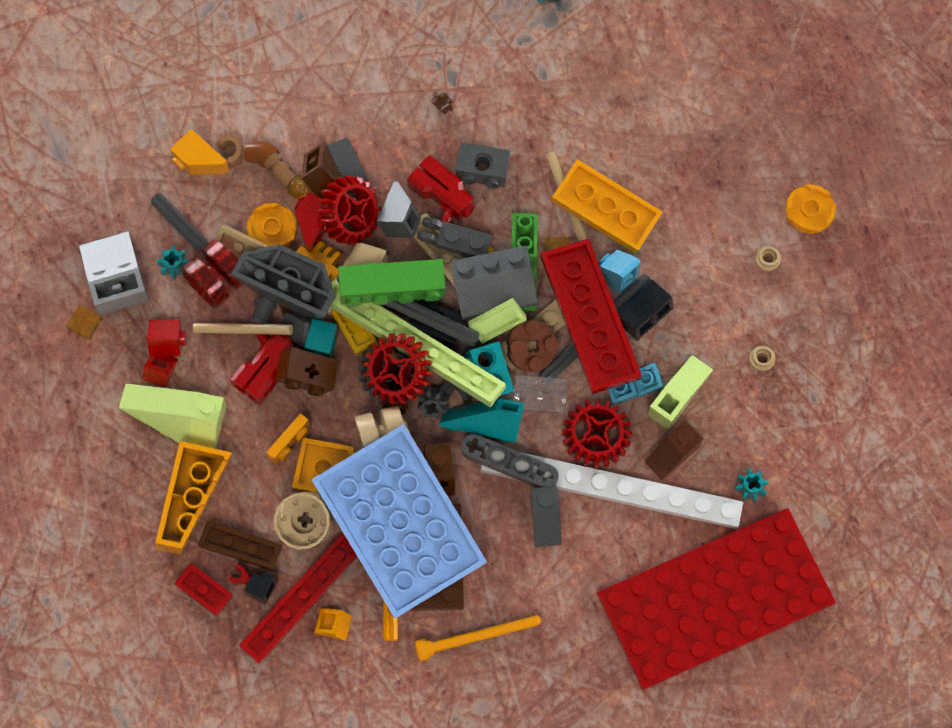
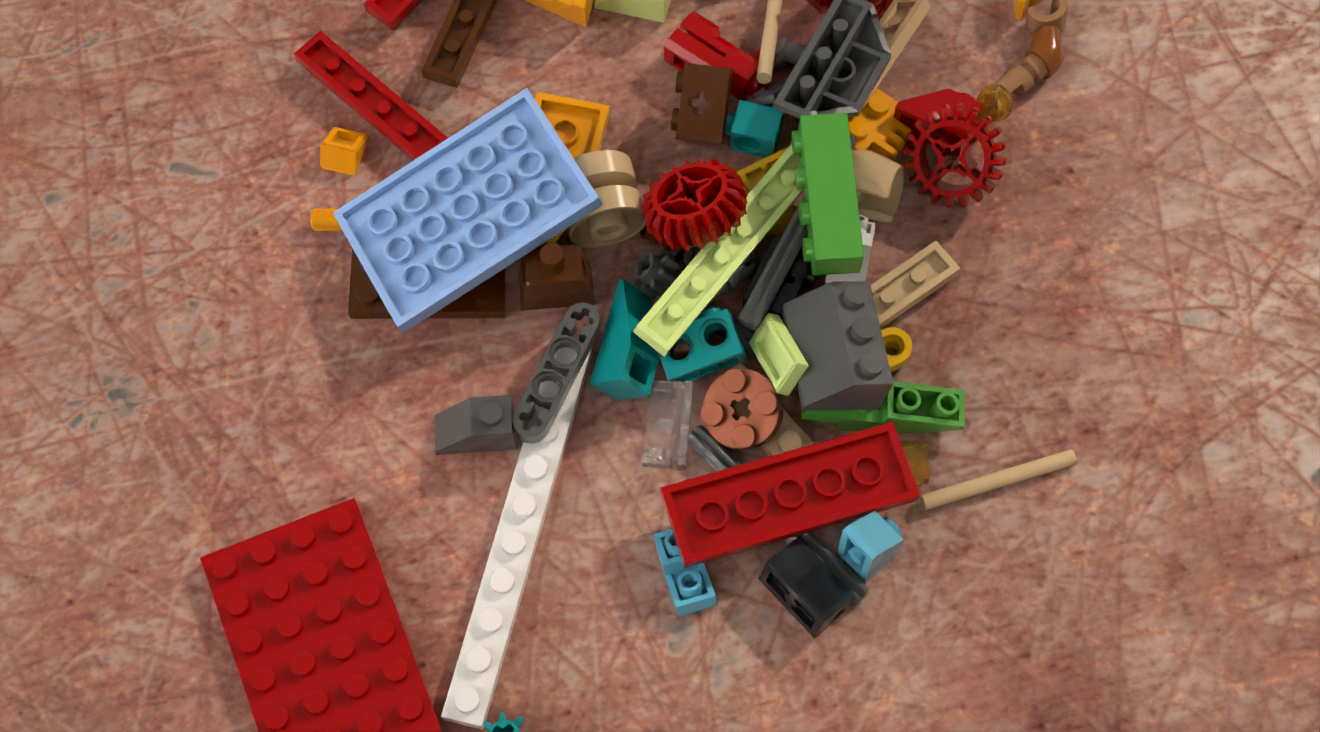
camera: 95 degrees right, 5 degrees down
black piece [228,565,278,605] -> none
light orange tile [247,203,297,248] -> none
light orange plate [266,413,310,465] -> none
tan wheel [274,491,336,549] -> none
reddish brown slope [301,142,341,199] -> none
dark grey tile [327,137,368,192] -> none
slope [377,182,421,238] -> none
red piece [407,155,475,223] -> none
light orange piece [414,615,541,662] -> none
dark grey hinge [417,217,492,257] -> none
reddish brown plate [431,92,453,115] -> none
dark grey brick [456,143,510,189] -> none
light orange plate [550,159,663,254] -> none
red gear [561,398,632,469] -> none
copper slope [645,420,704,481] -> none
yellowish green slope [647,355,713,430] -> none

